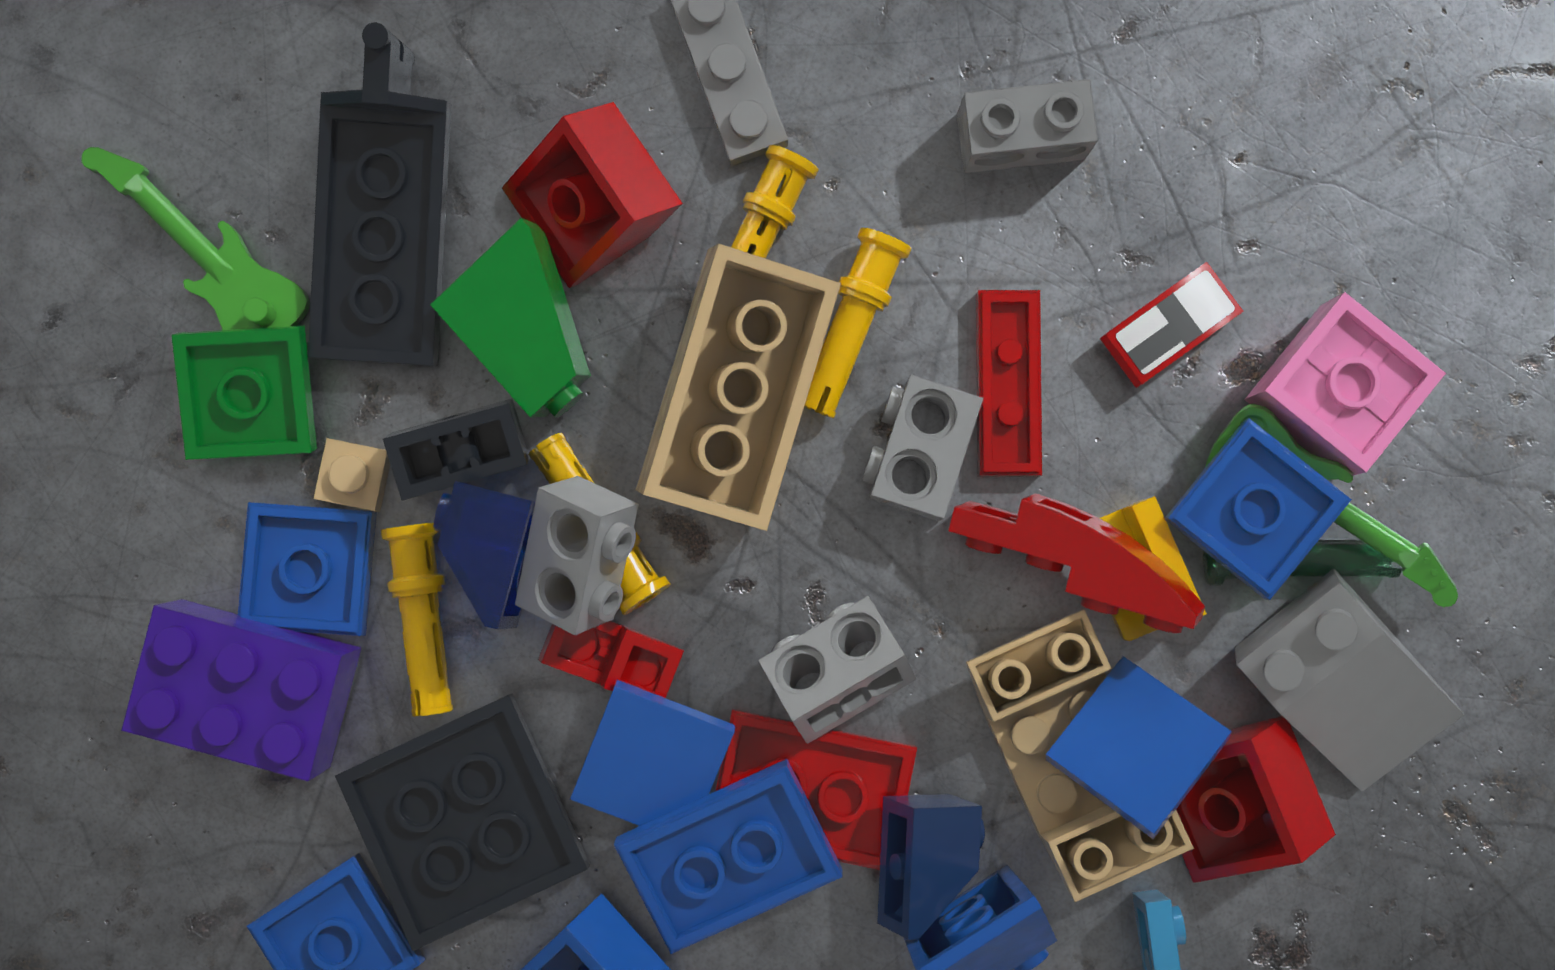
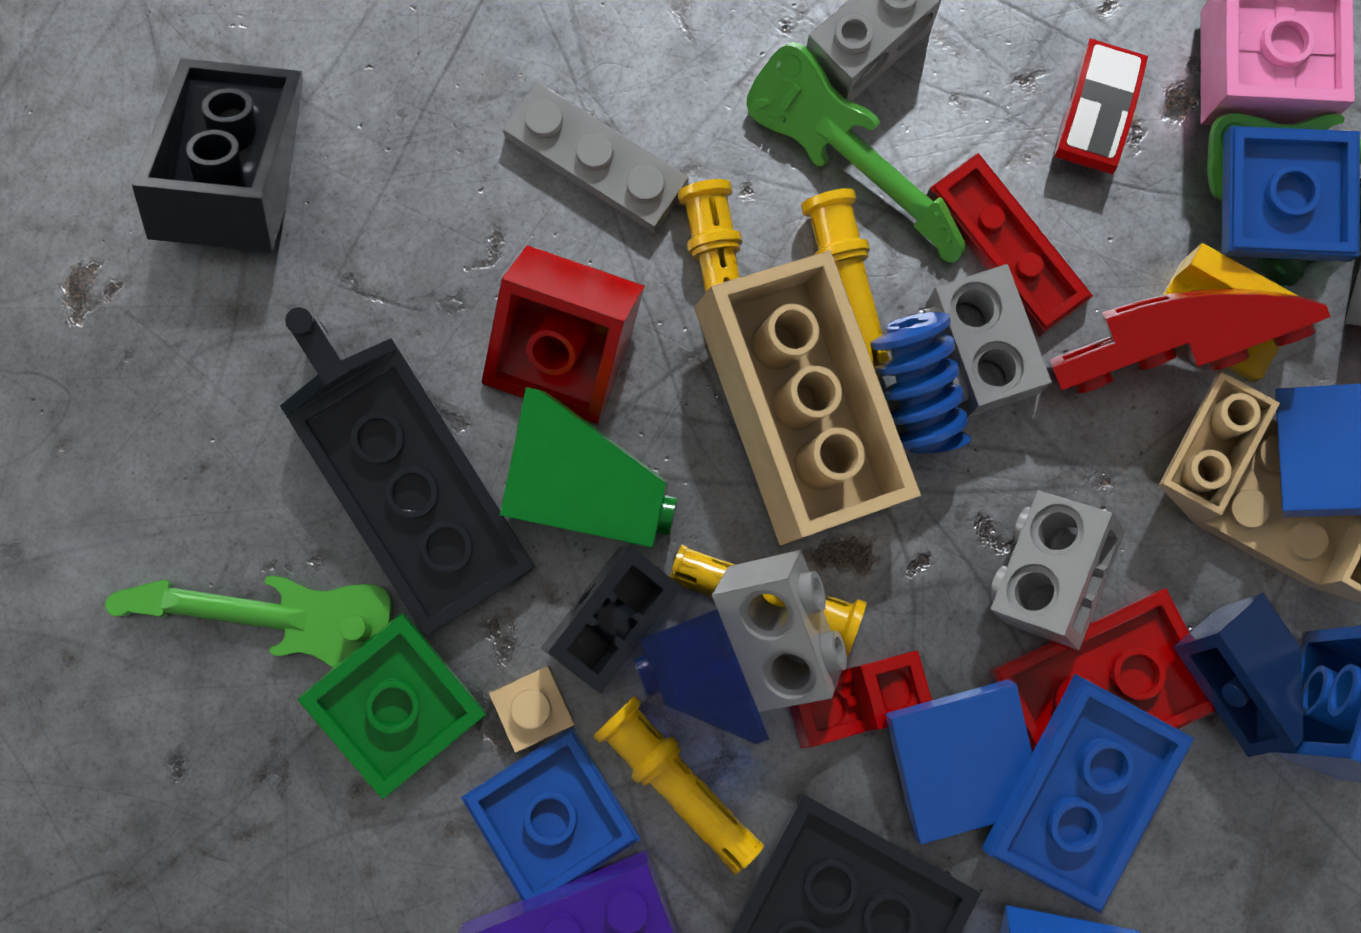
camera: 35 degrees left, 5 degrees down
none -> bright green piece [746,41,966,263]
none -> blue piece [870,312,971,454]

